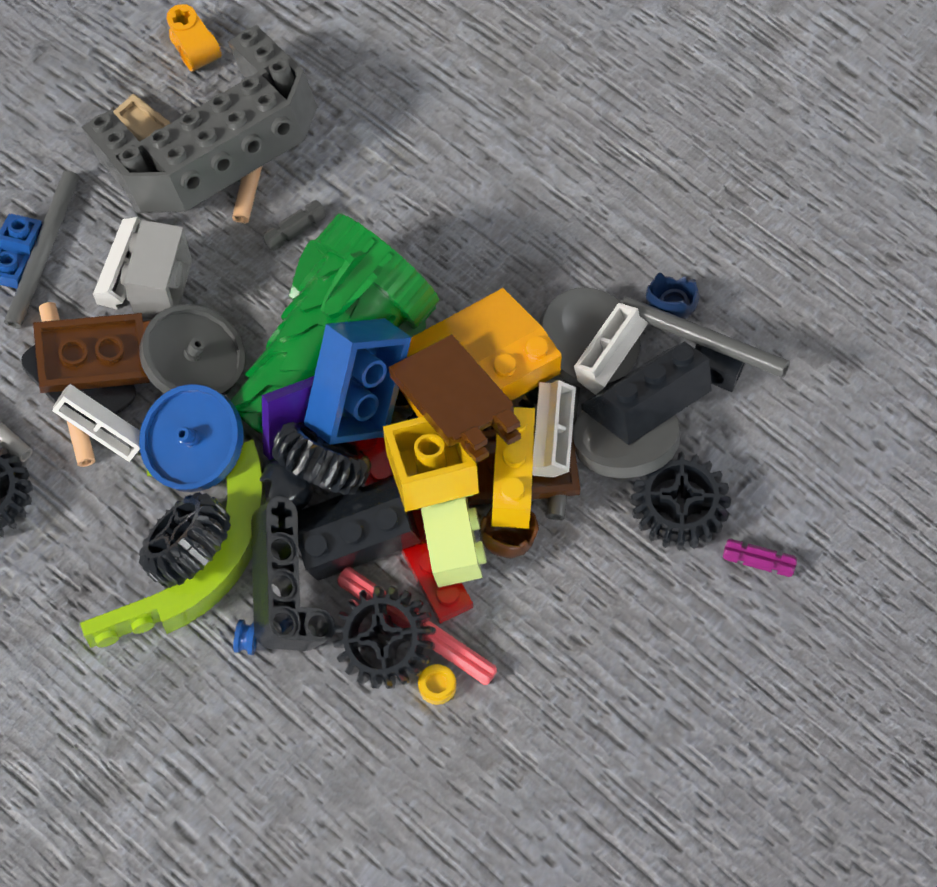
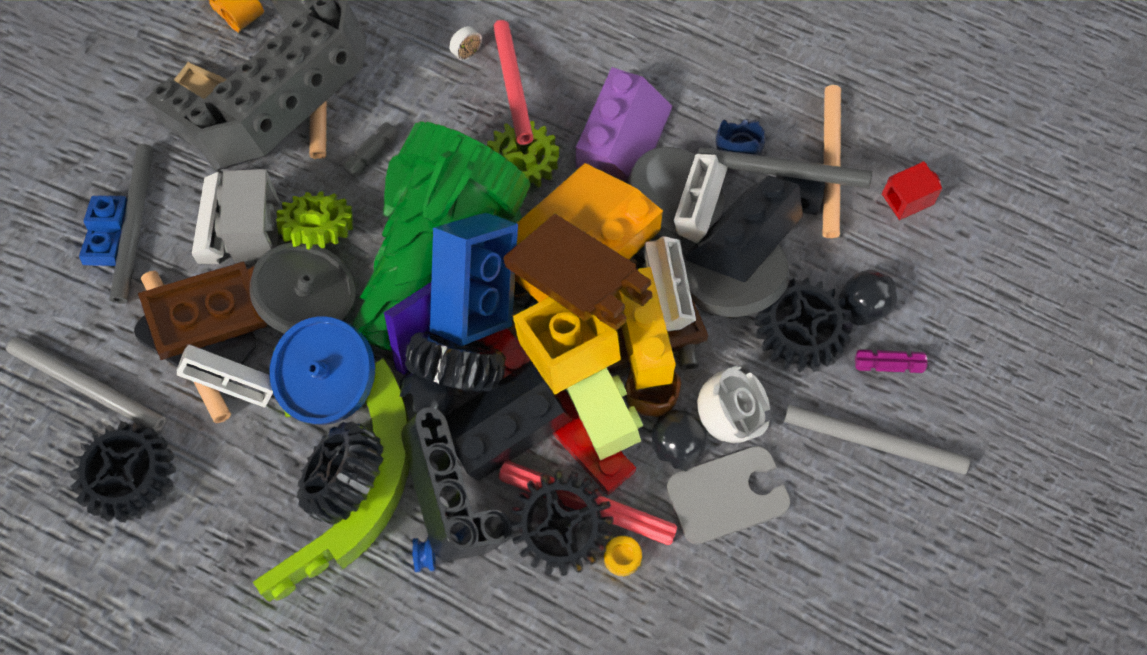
camera: 15 degrees left, 0 degrees up
none -> lime gear [276,191,353,249]
none -> tile [450,26,482,61]
none -> lime gear [487,121,559,188]
none -> coral piece [494,20,533,145]
none -> medium lavender slope [576,67,672,183]
none -> black hair [652,410,706,472]
none -> light grey piece [667,446,790,545]
none -> white cylinder [697,366,770,443]
none -> light grey piece [784,405,970,475]
none -> light nougat piece [822,85,841,238]
none -> black hair [838,269,897,326]
none -> red brick [882,161,943,221]

